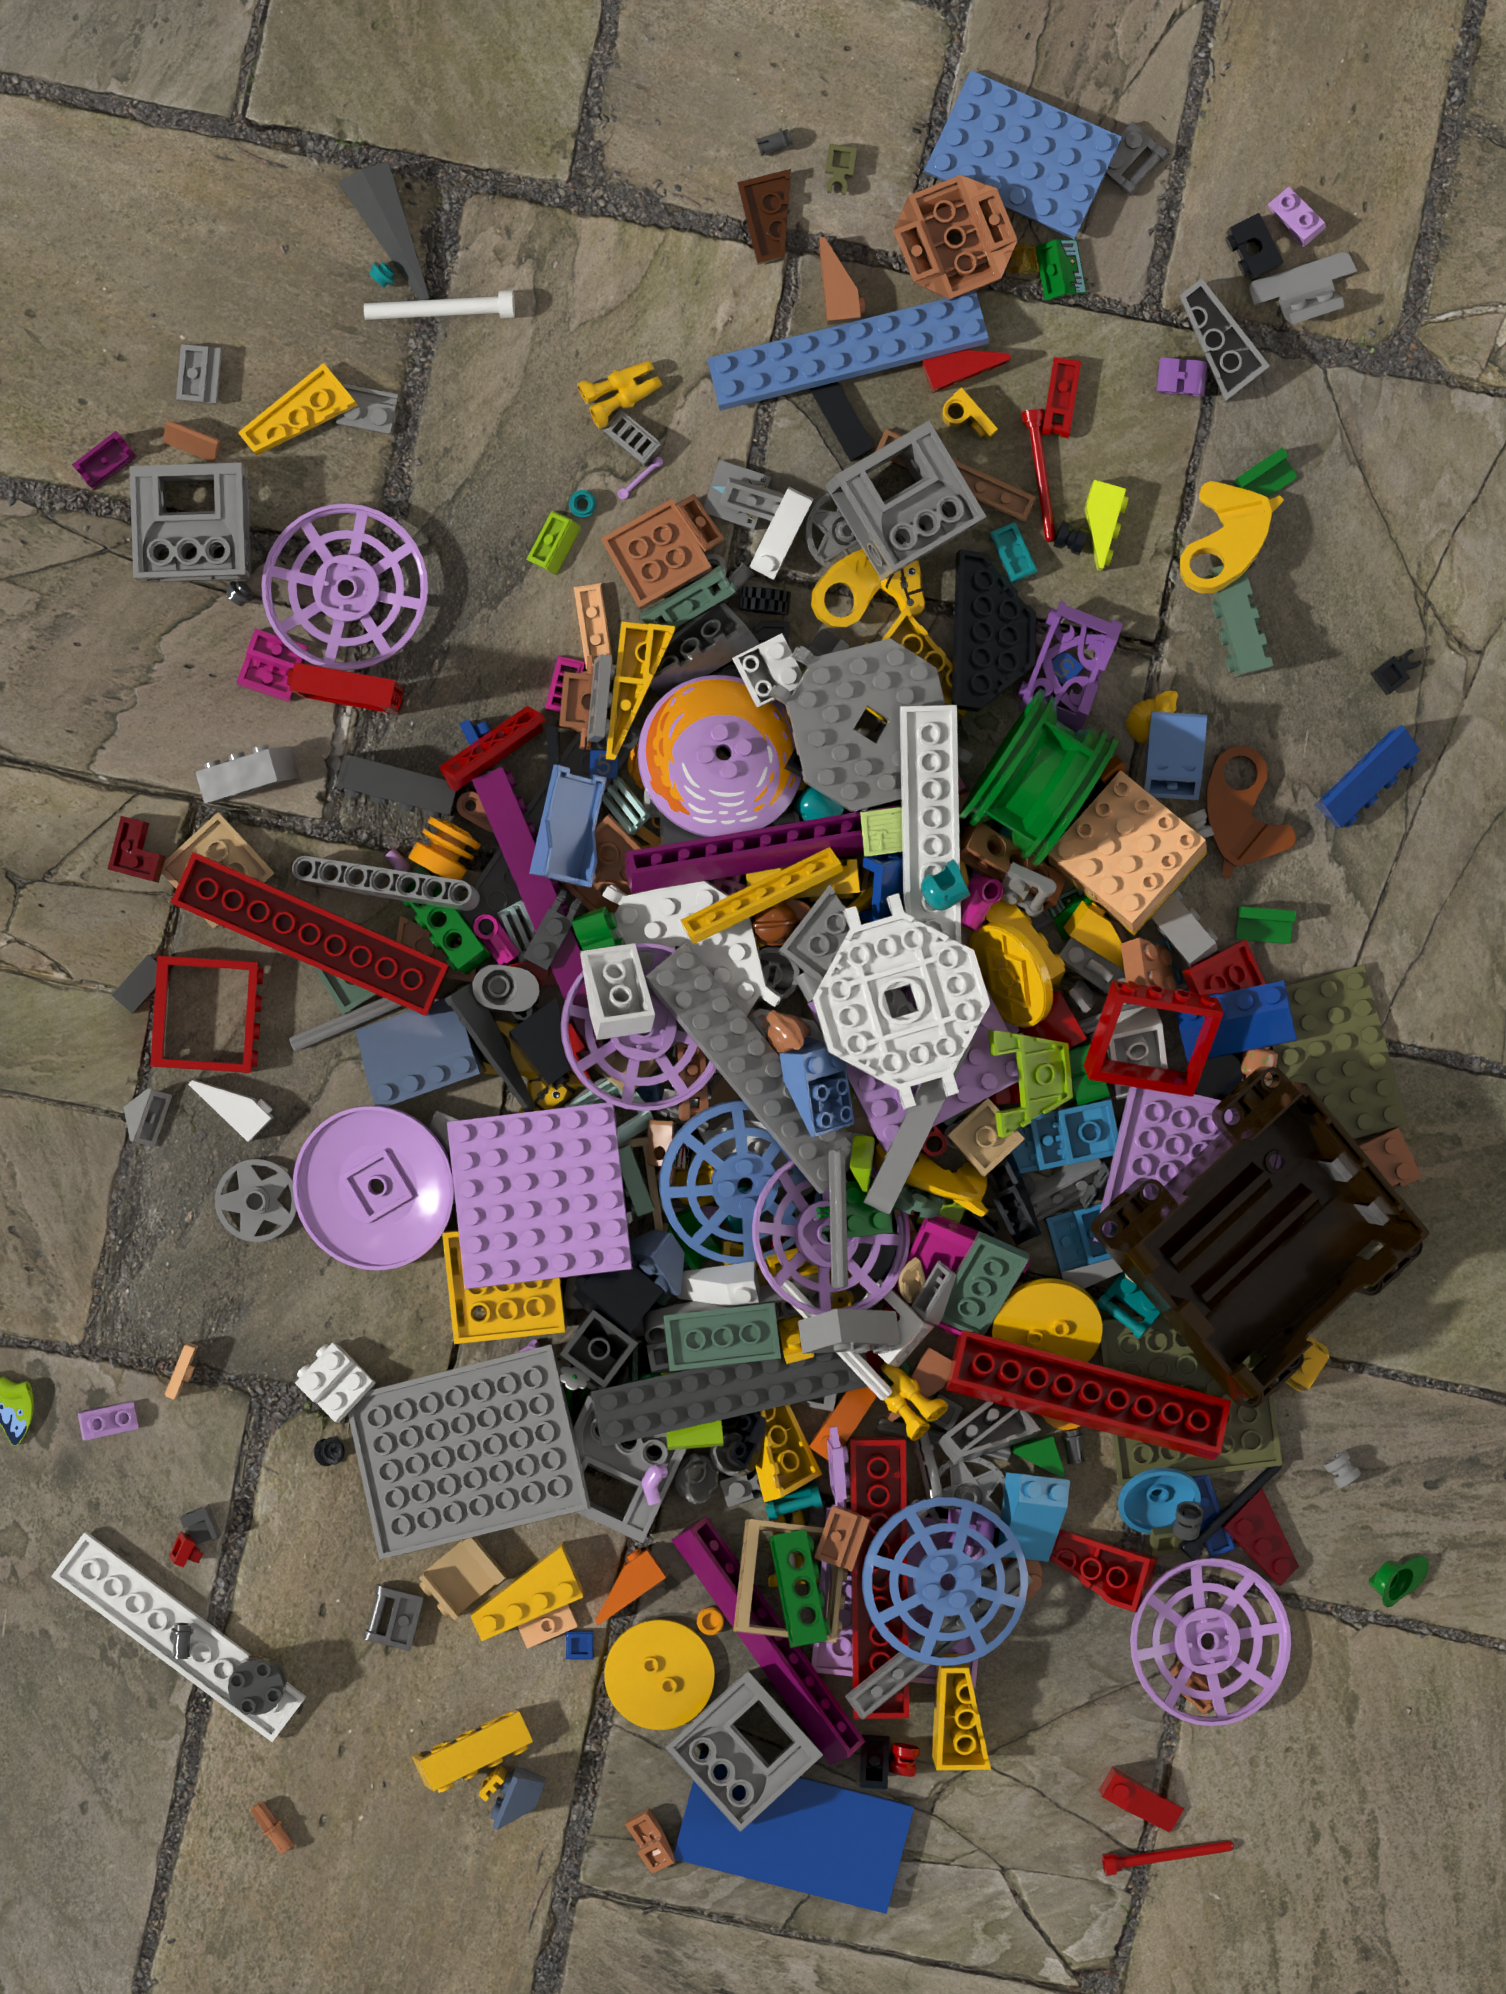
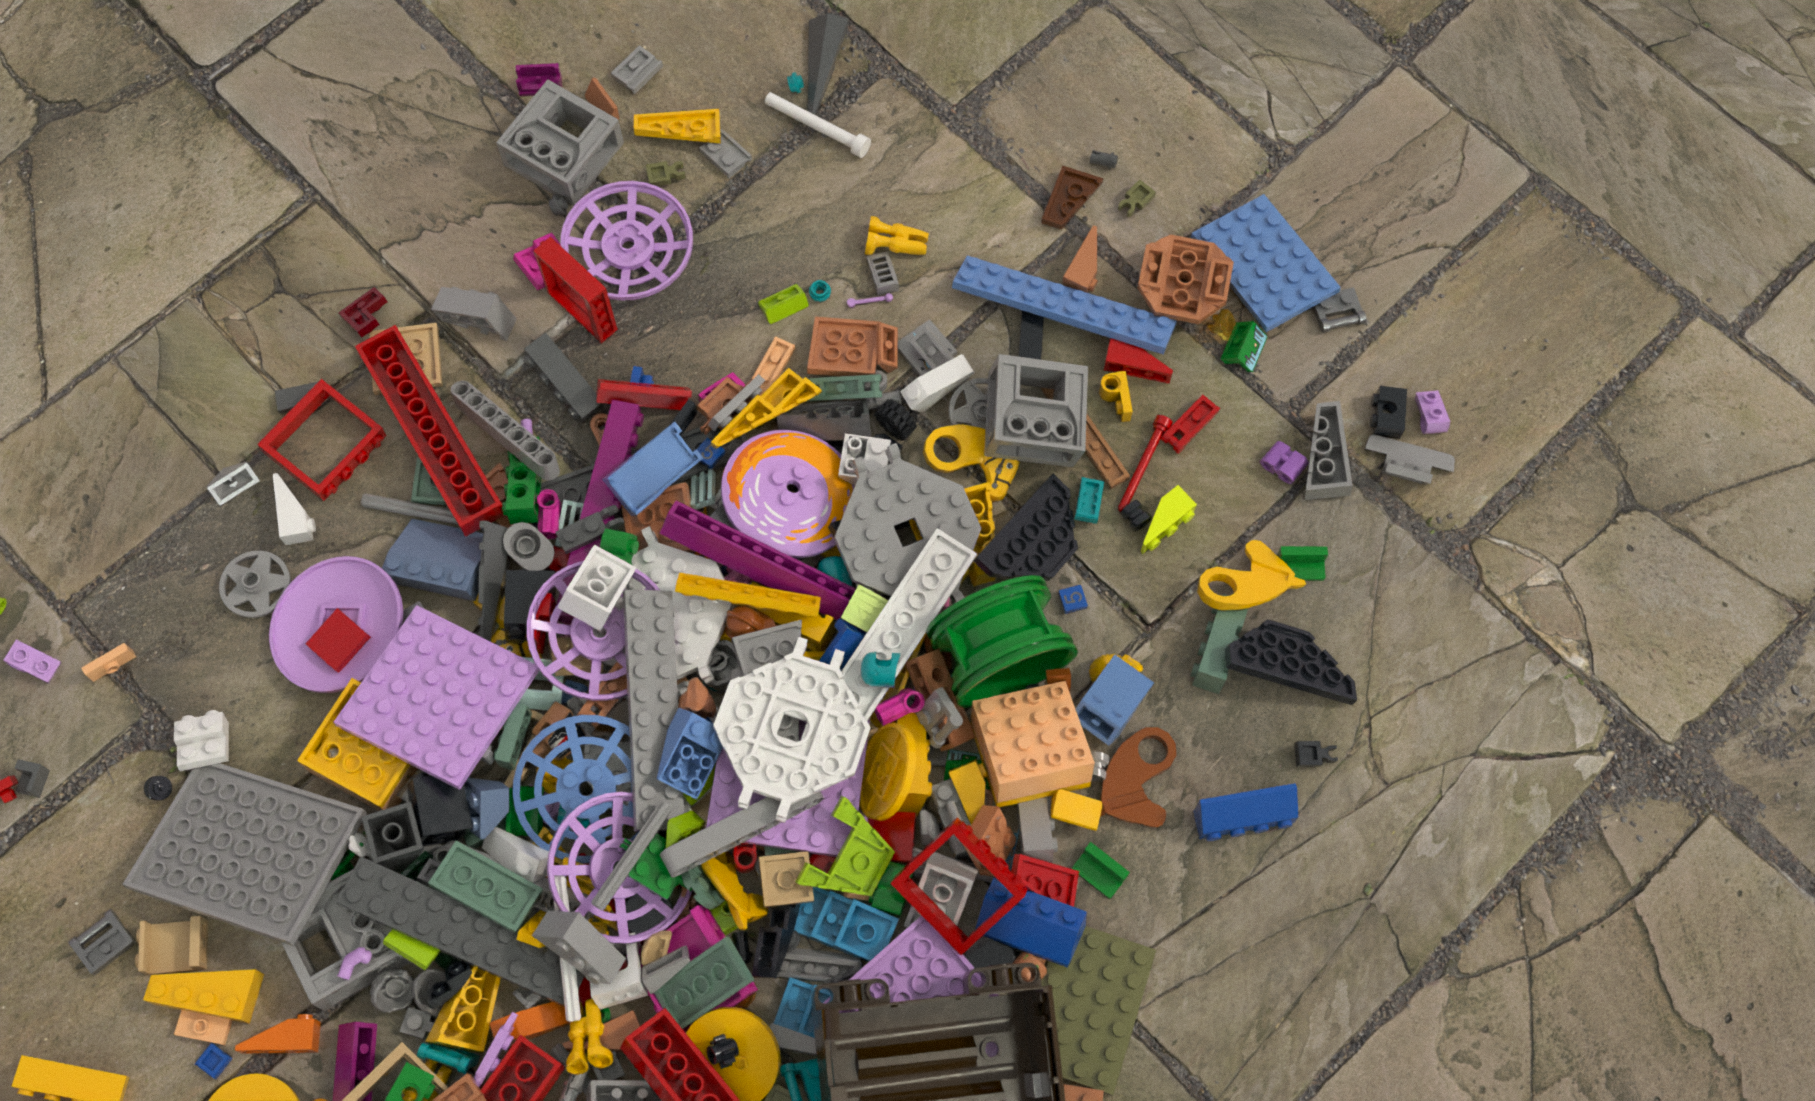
camera: 30 degrees right, 20 degrees down
light orange wheel [408,816,481,880] -> none
medium lavender fence [1017,601,1123,731] -> none
none -> red tile [305,608,371,673]
none -> olive plate [646,161,686,186]
none -> black gear [707,1034,739,1069]
none -> yellow slope [1051,789,1102,831]
none -> black plate [1225,619,1357,705]

